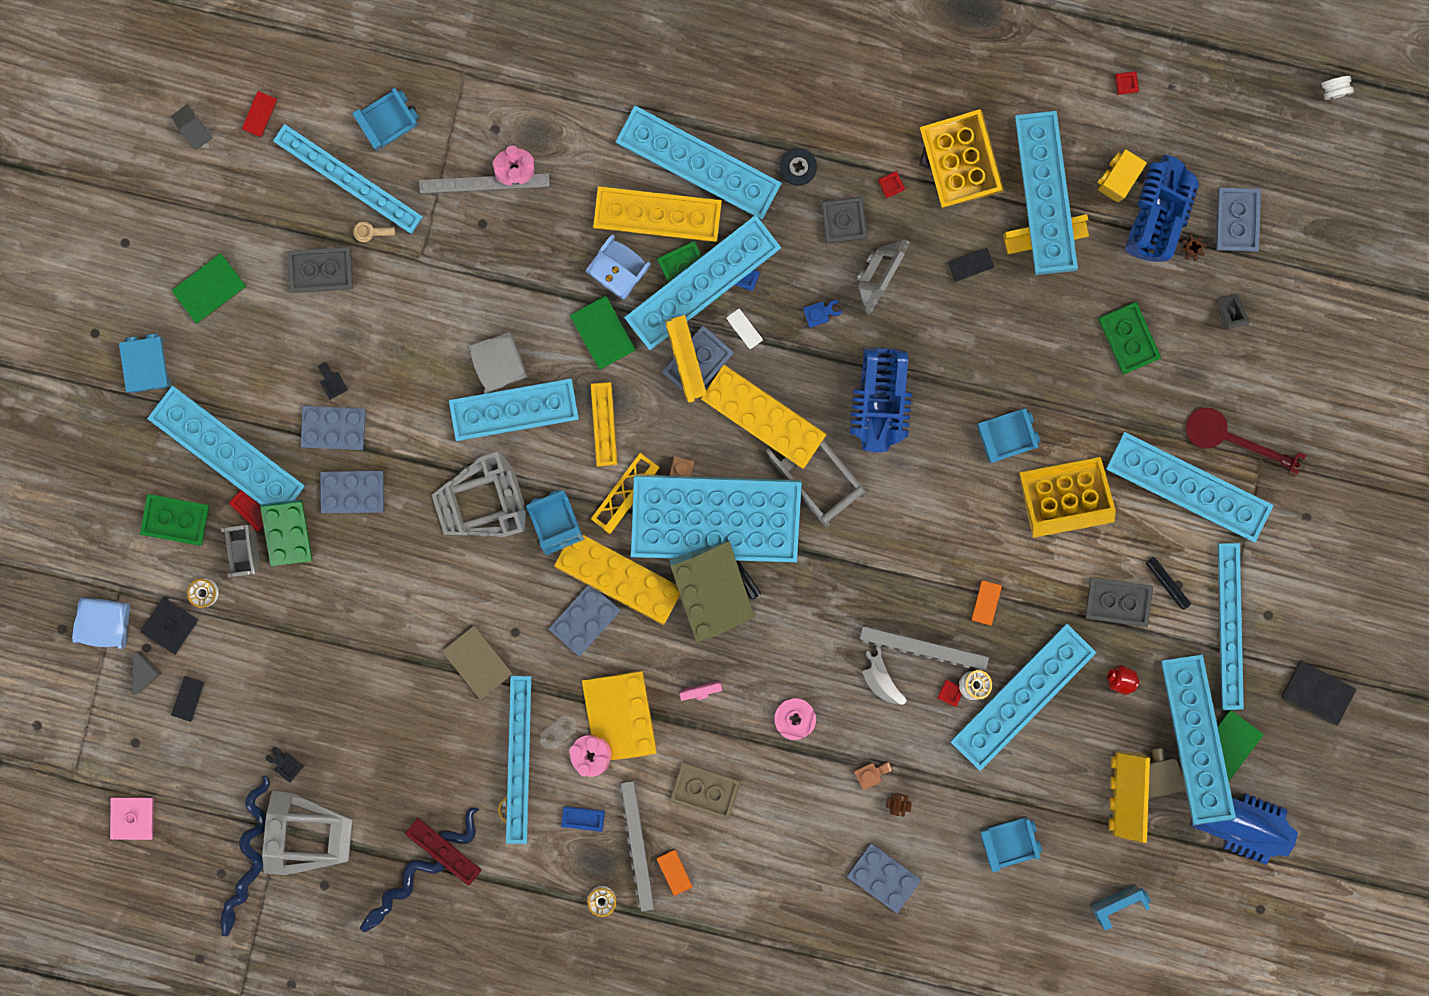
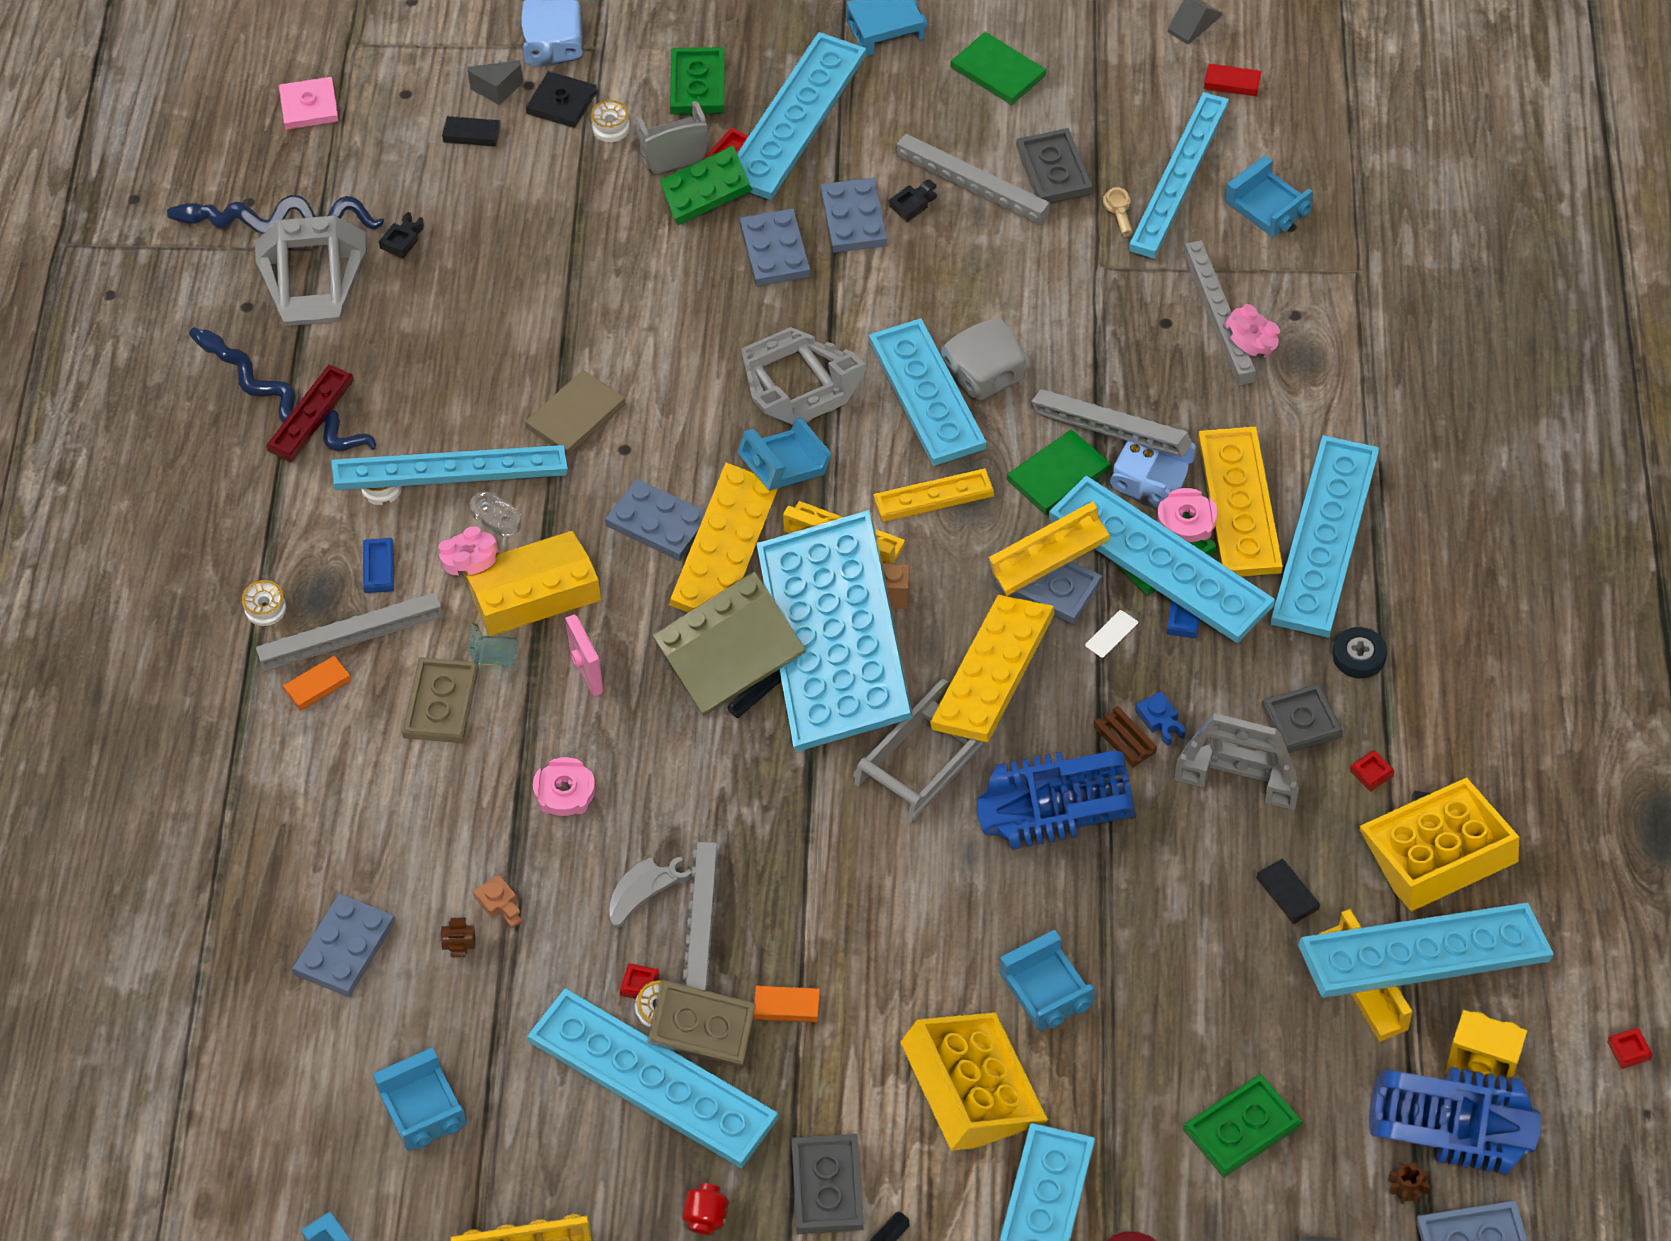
camera: 80 degrees right, 35 degrees down
none -> clear light blue bracket [467,623,518,666]
none -> dark tan tile [647,980,756,1067]
none -> light grey piece [896,134,1050,225]
none -> light grey piece [1031,389,1192,457]
none -> reddish brown tile [1094,706,1157,768]
none -> bright pink plate [1157,488,1217,543]

